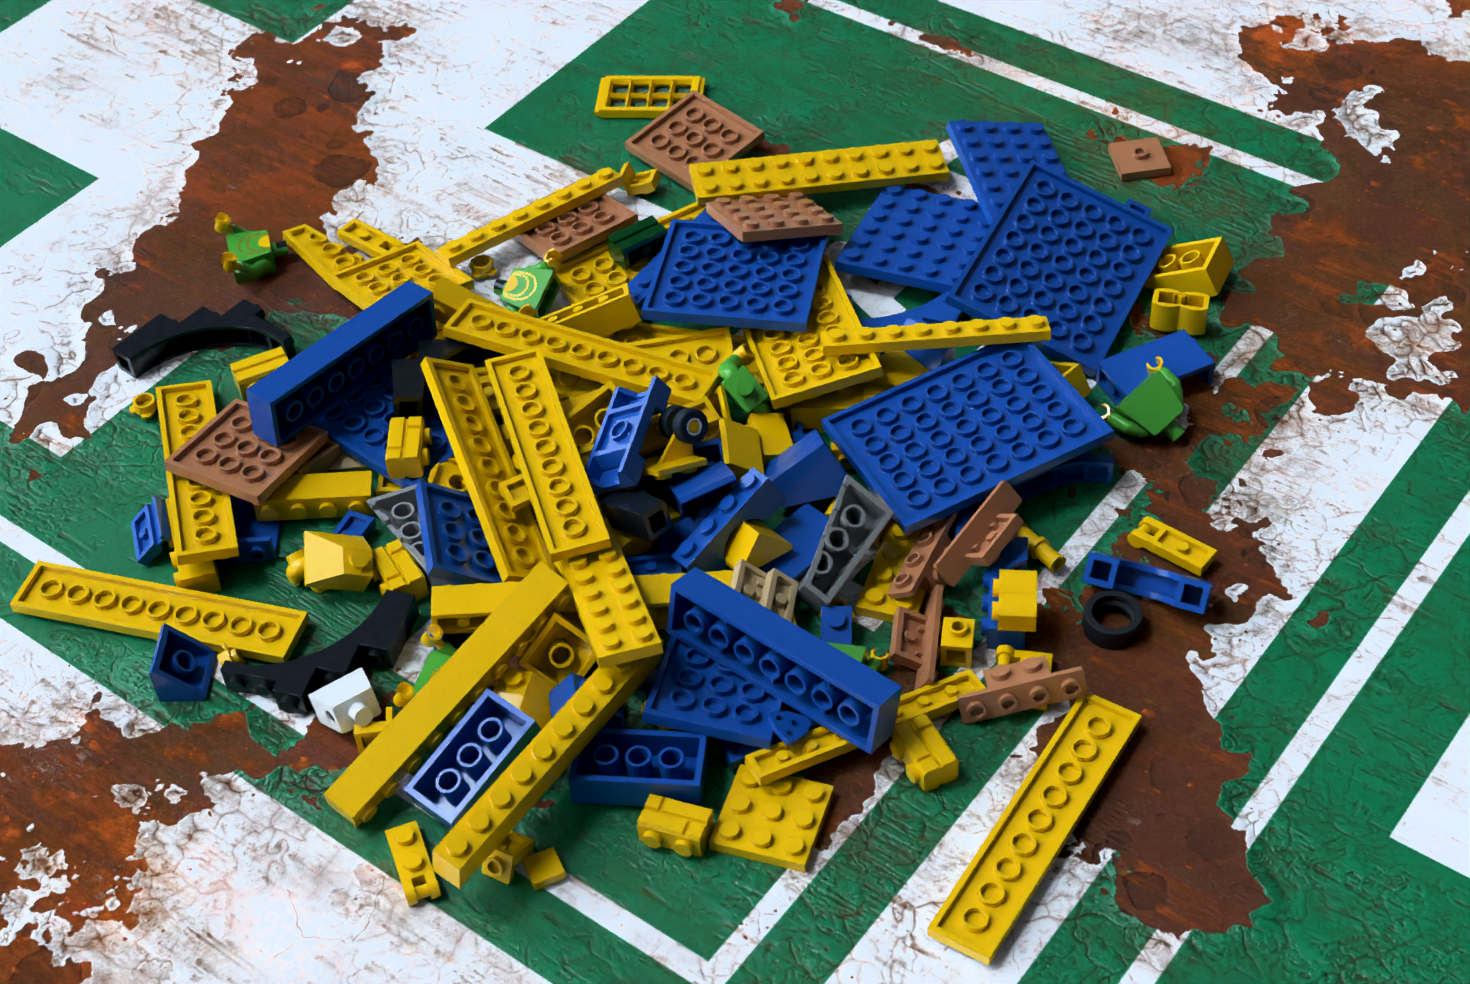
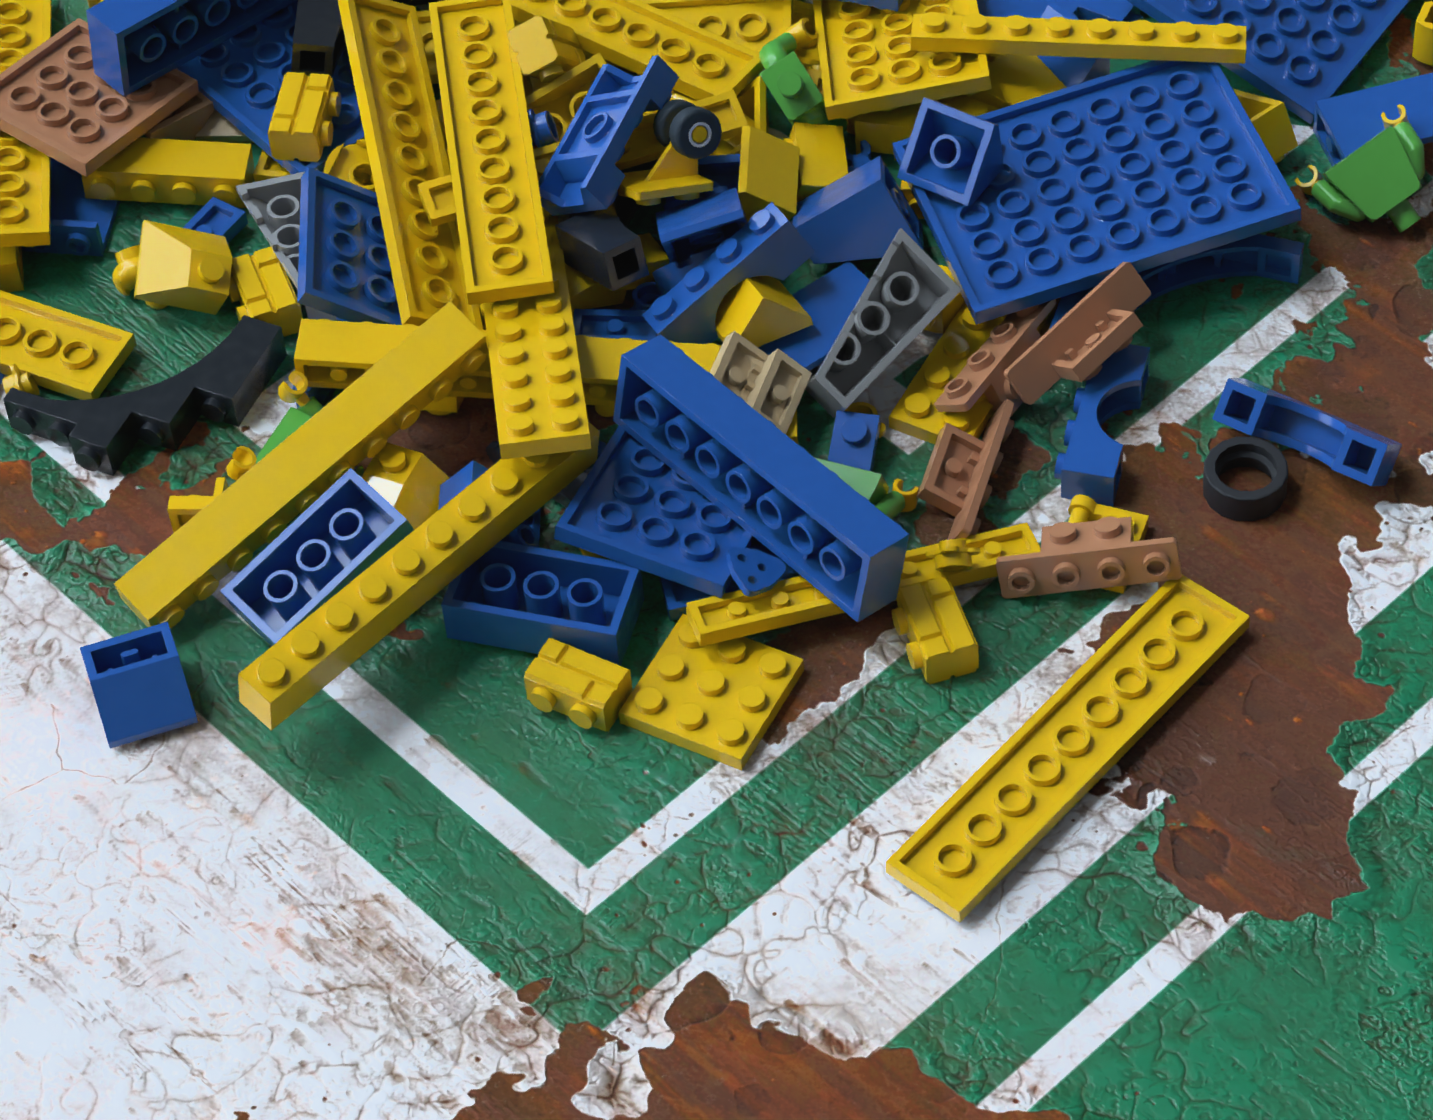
camera: 10 degrees right, 5 degrees up
white torso [308,668,382,733] -> none
yellow plate [385,820,441,907] -> none
yellow bracket [481,831,535,884] -> none
yellow slope [517,612,596,687] -> none
yellow tile [522,847,567,891] -> none
yellow brick [940,617,975,668] -> none
yellow brick [991,569,1037,632] -> none
yellow pin [1016,524,1066,573] -> none
yellow plate [1127,516,1217,576] -> none
none -> blue slope [80,622,198,749]
none -> yellow brick [507,15,586,83]
none -> blue plate [527,108,559,148]
none -> blue slope [897,97,1004,206]
none -> yellow plate [926,539,980,572]

